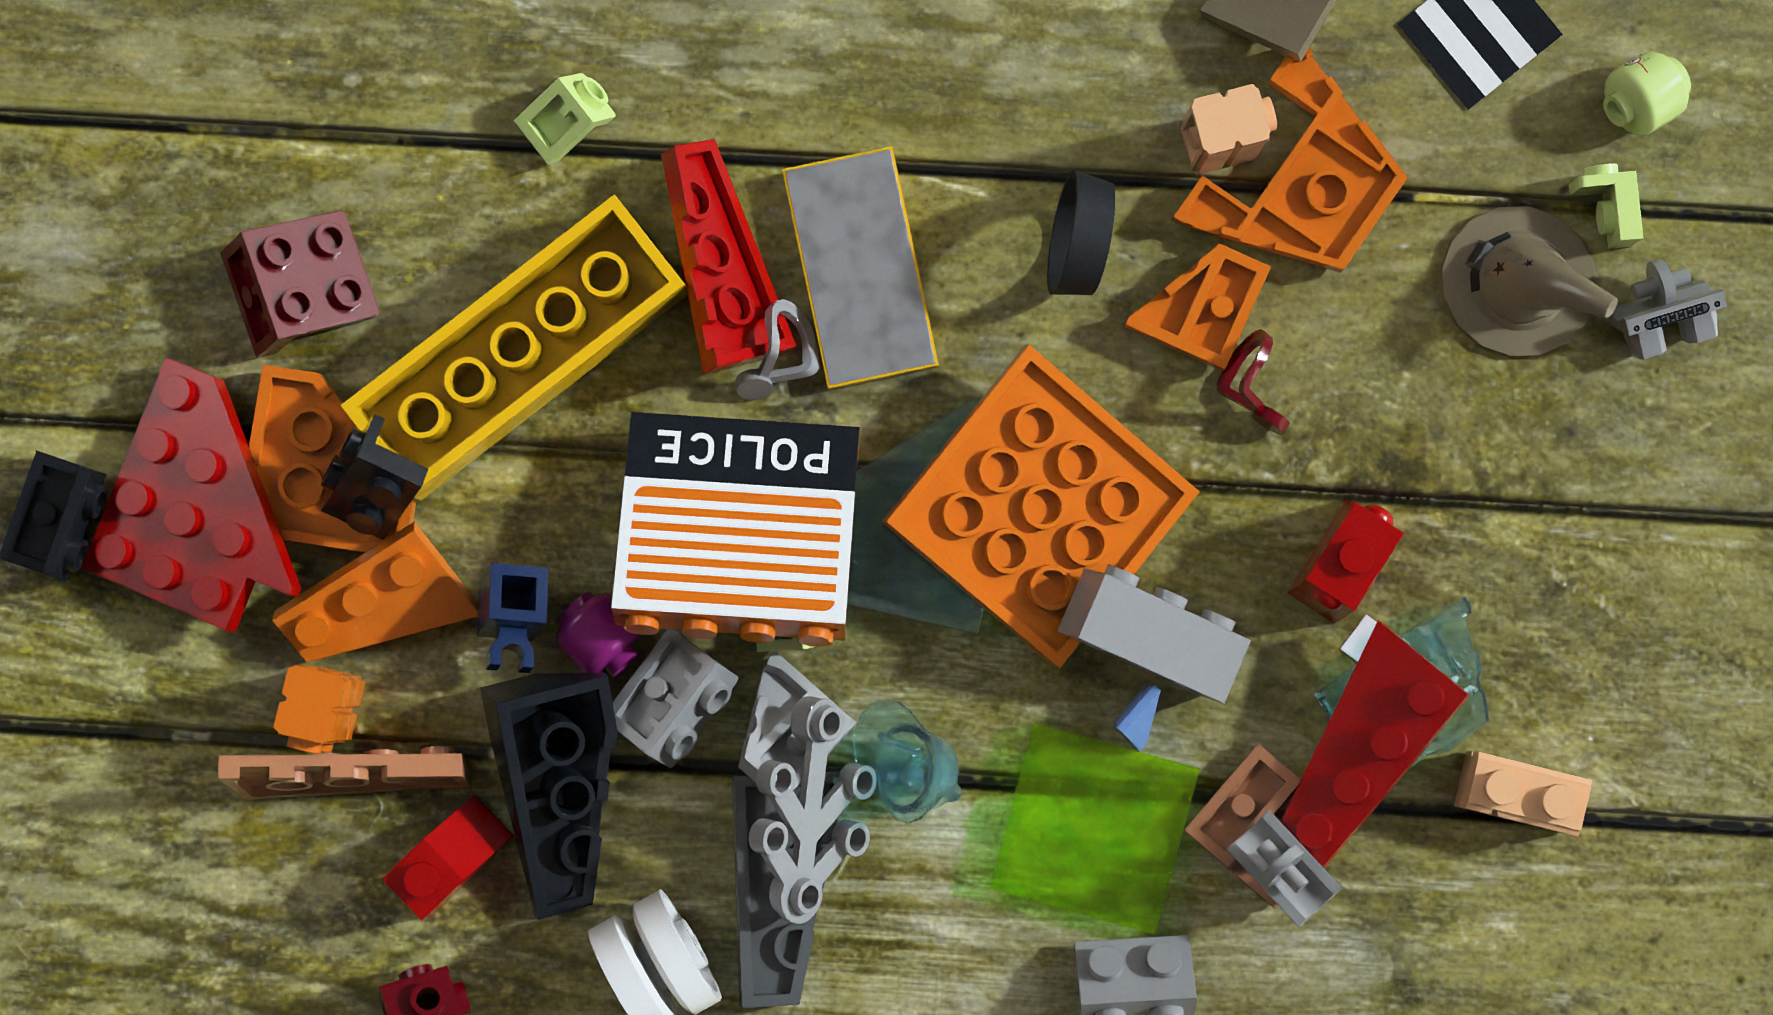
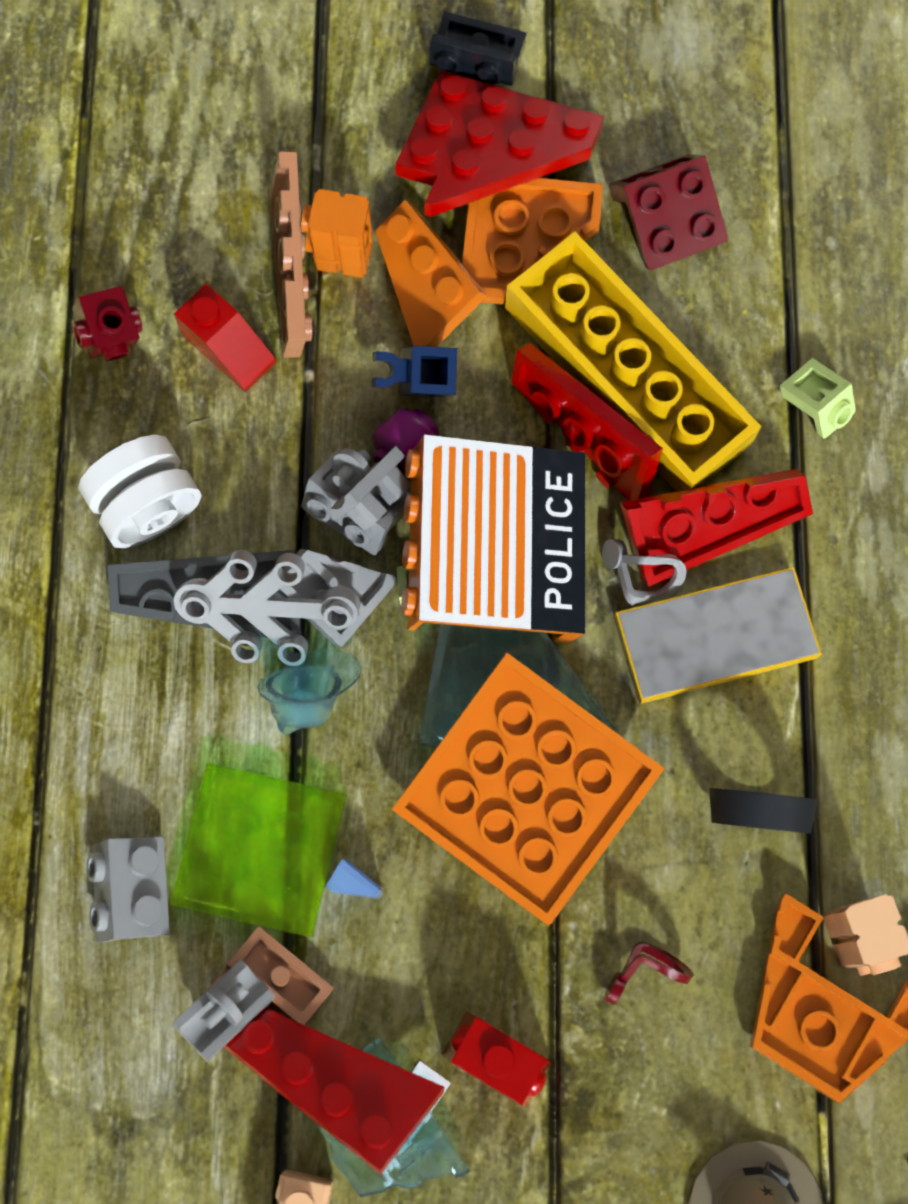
camera: 85 degrees right, 10 degrees down
black bracket [321,413,428,540] -> none
black wedge [480,673,617,920] -> none
light grey brick [1057,564,1251,704] -> none
orange wing [1124,244,1271,372] -> none
none -> light grey hips [327,446,412,531]
none -> red wing [511,342,663,501]

